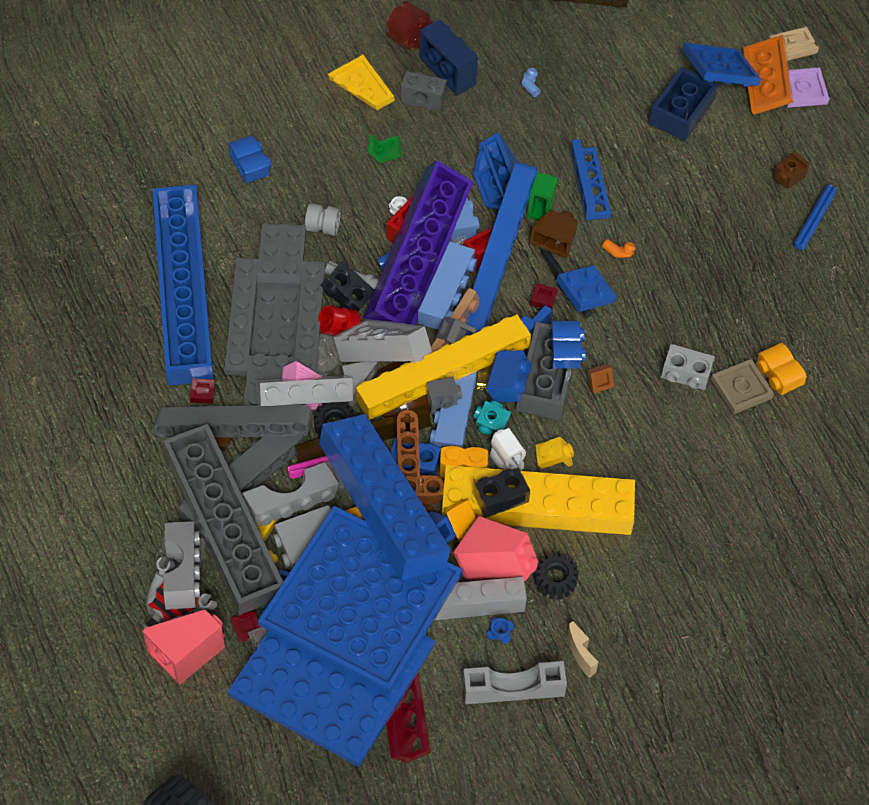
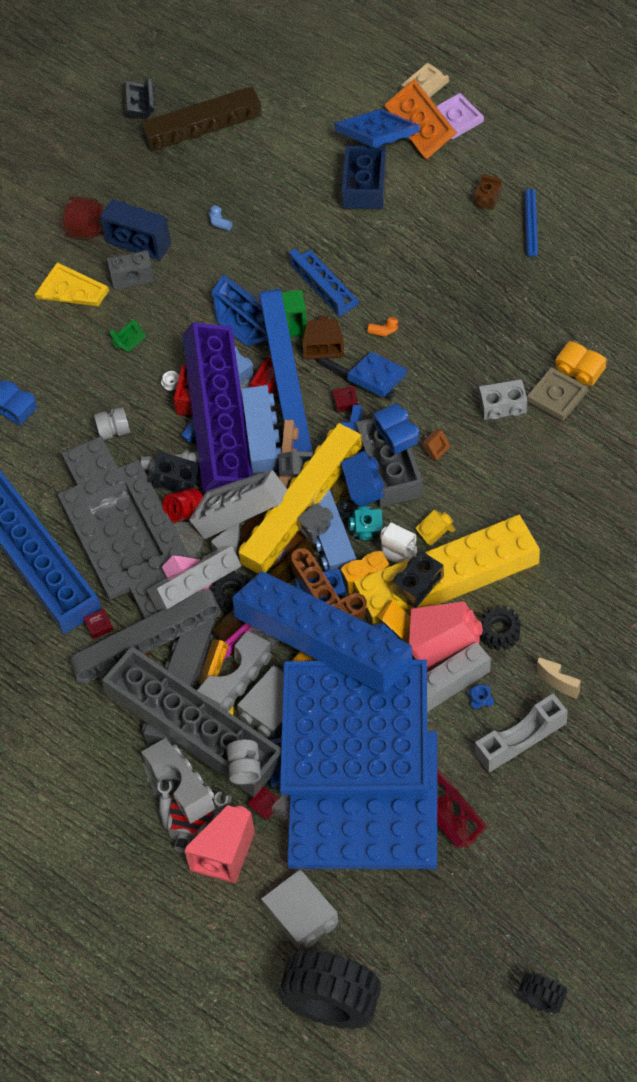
camera: 20 degrees left, 0 degrees up
none -> light orange slope [198,640,229,685]
none -> light grey wheel [227,740,261,785]
none -> light grey brick [261,869,338,951]
none -> black hinge [337,500,356,520]

